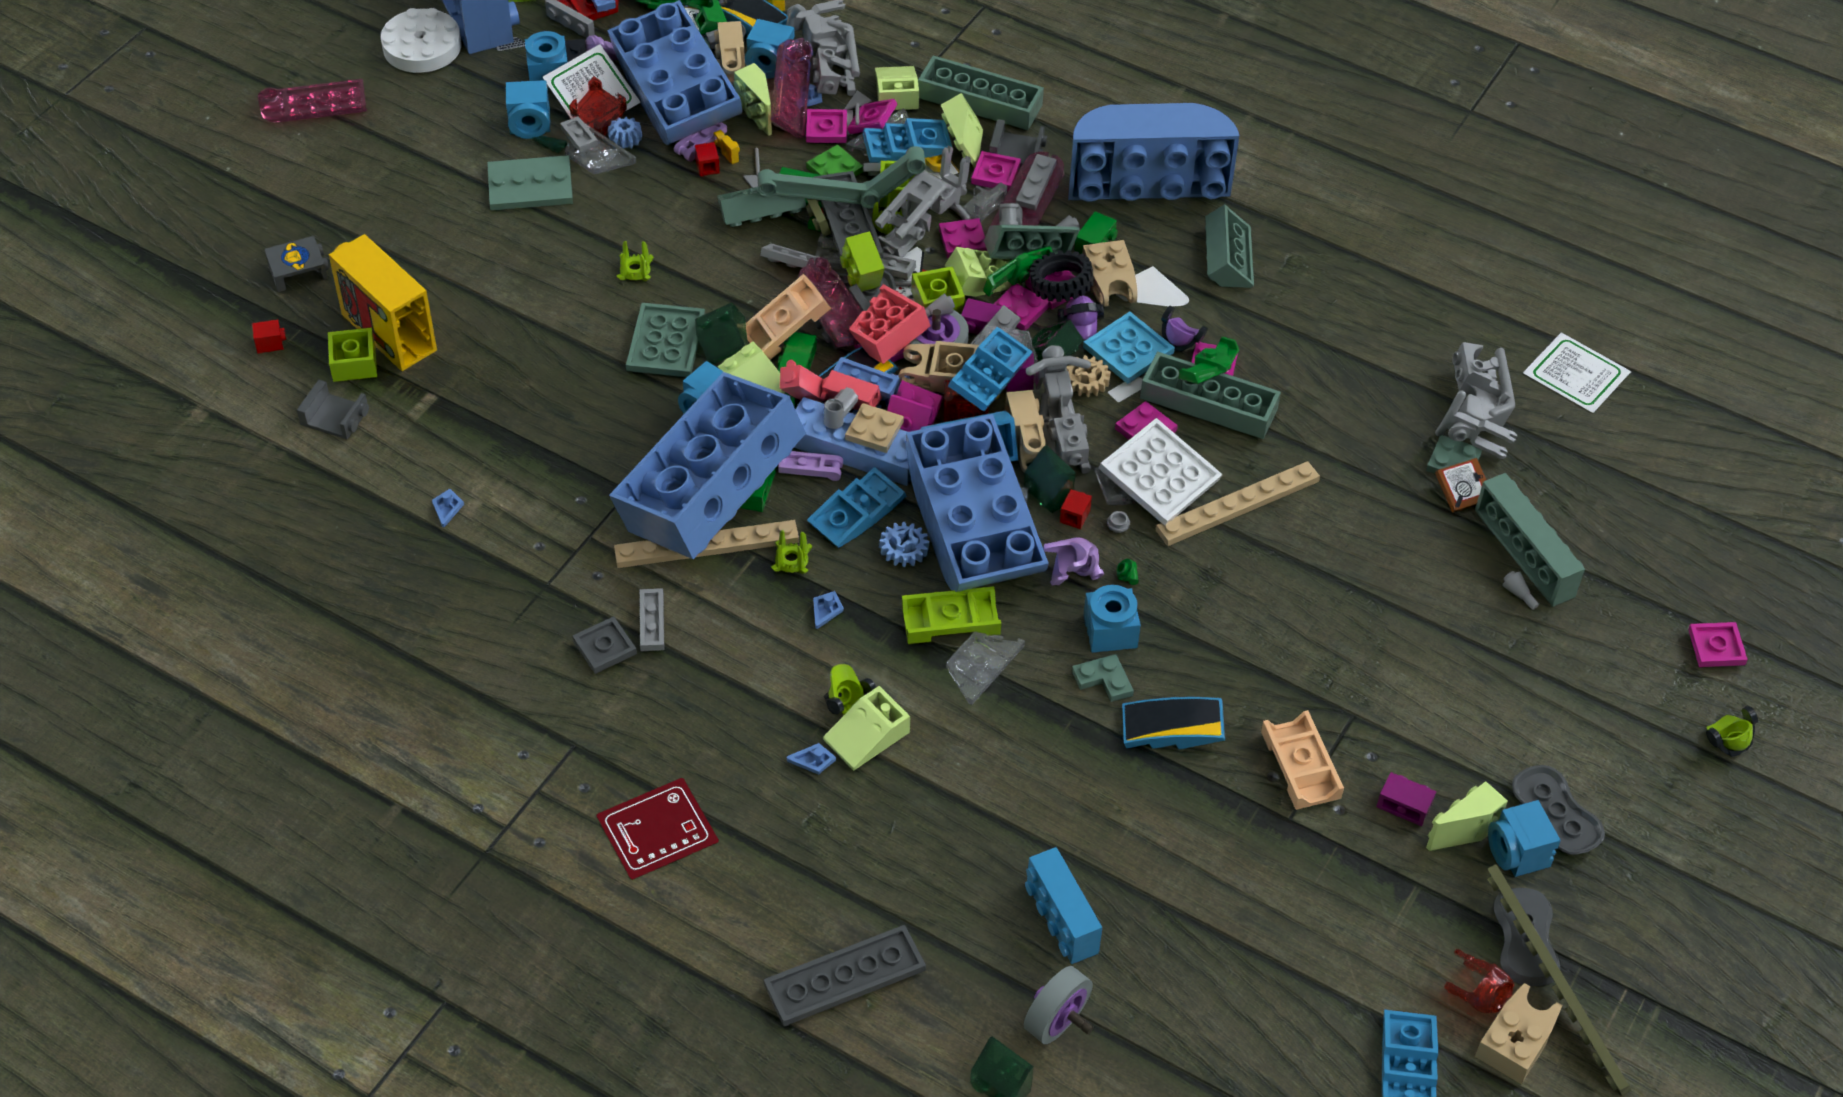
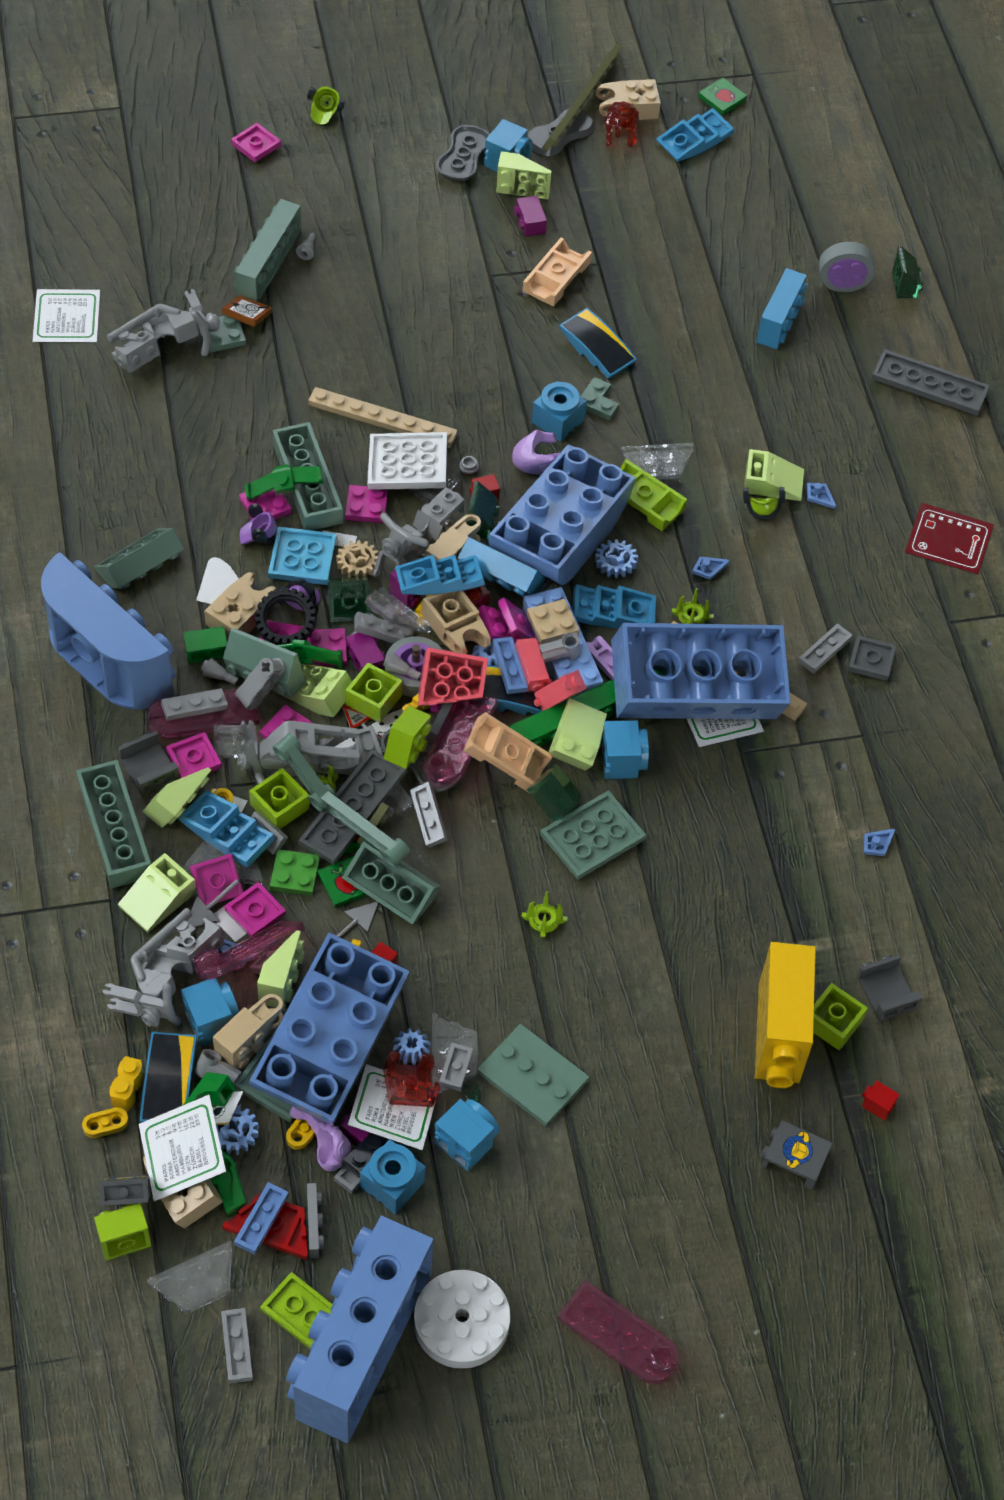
camera: 135 degrees left, 5 degrees up
green plate [1116,558,1139,585] -> none

